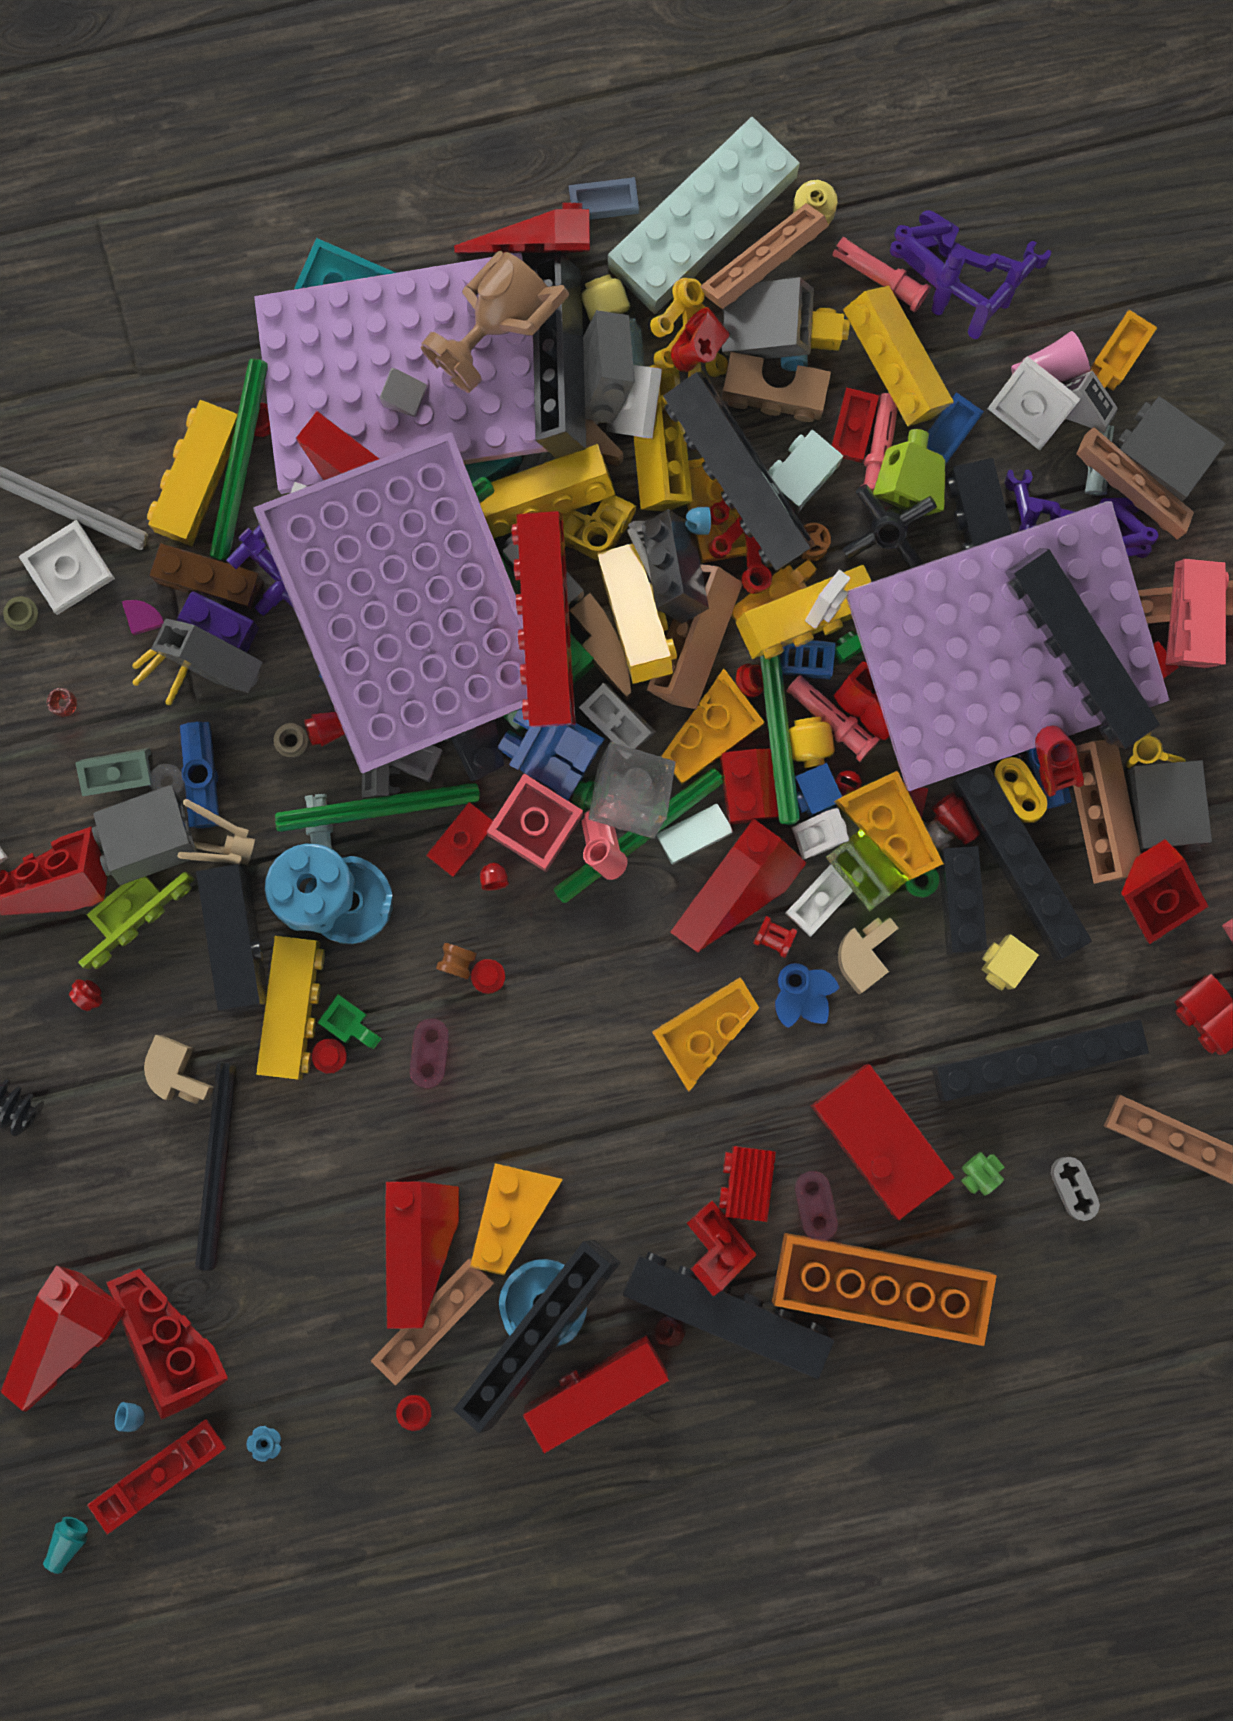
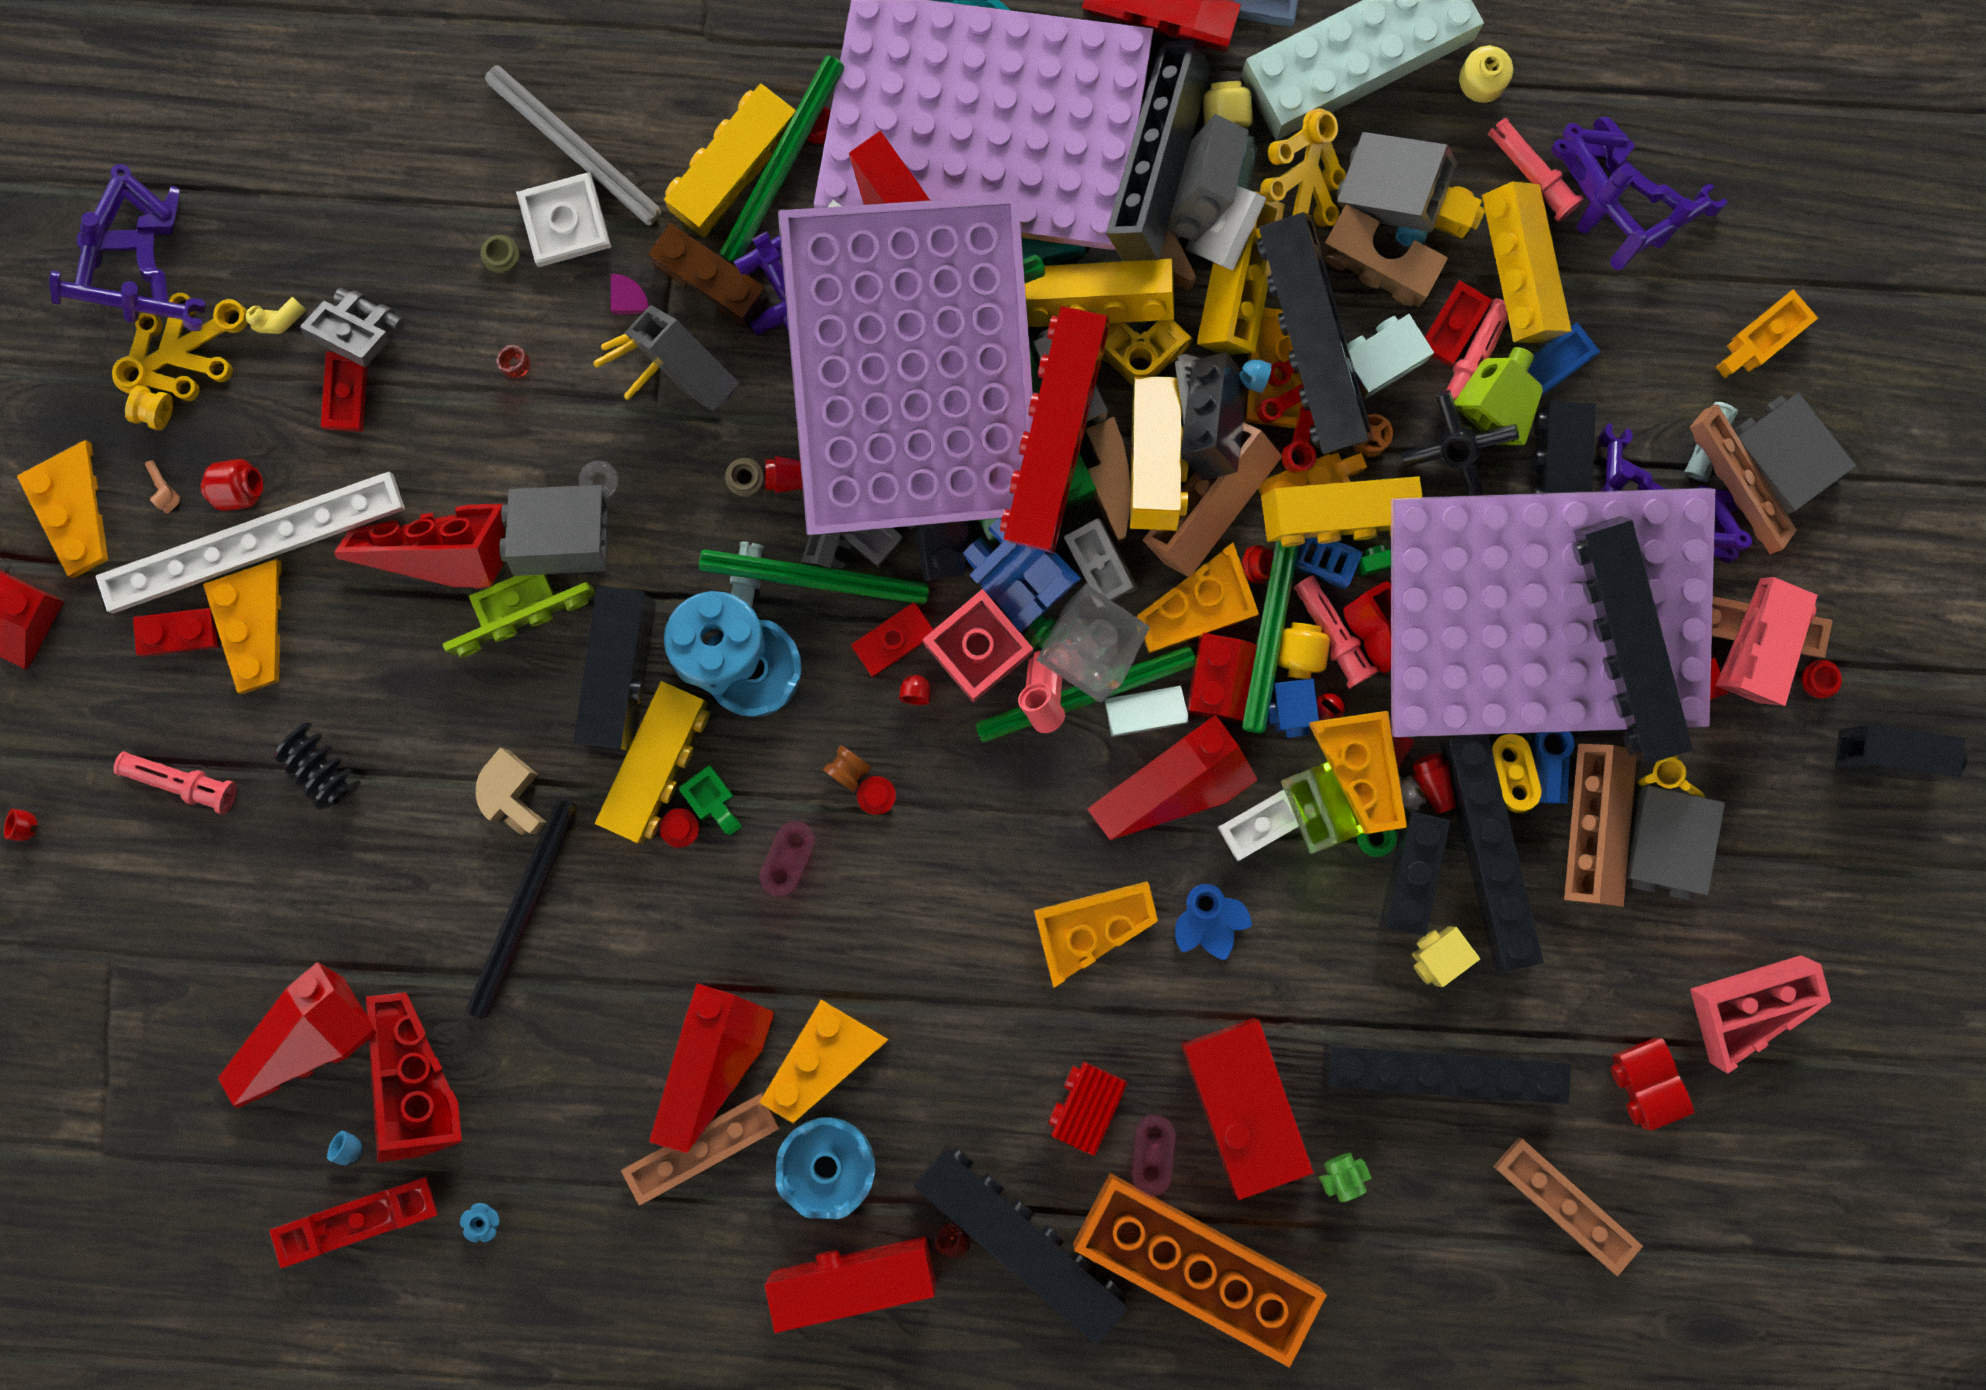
camera: 20 degrees right, 0 degrees up
teal cone [43,1517,88,1574] -> none
red plate [69,979,103,1011] -> none
sand green panel [75,748,153,796] -> none
dark purple brick [177,591,259,653] -> none
tan plant [177,799,255,865] -> none
blue piece [180,722,219,828] -> none
light grey slope [380,368,428,417] -> none
red plate [396,1395,432,1431] -> none
medium nougat piece [420,251,569,393] -> none
black brick [453,1240,621,1434] -> none
red piece [671,307,730,372] -> none
red plate [686,1201,757,1296] -> none
nougat plate [700,203,829,309] -> none
red bush [753,916,797,958] -> none
white plate [792,808,849,860] -> none
white plate [805,570,850,629] -> none
tan brick [838,917,899,994] -> none
white tile [987,356,1081,450] -> none
bright pink plant [1011,331,1090,383] -> none
red piece [1035,725,1084,797] -> none
light grey beam [1051,1157,1100,1221] -> none
light grey slope [1062,370,1118,433] -> none
red slope [1121,839,1209,944] -> none

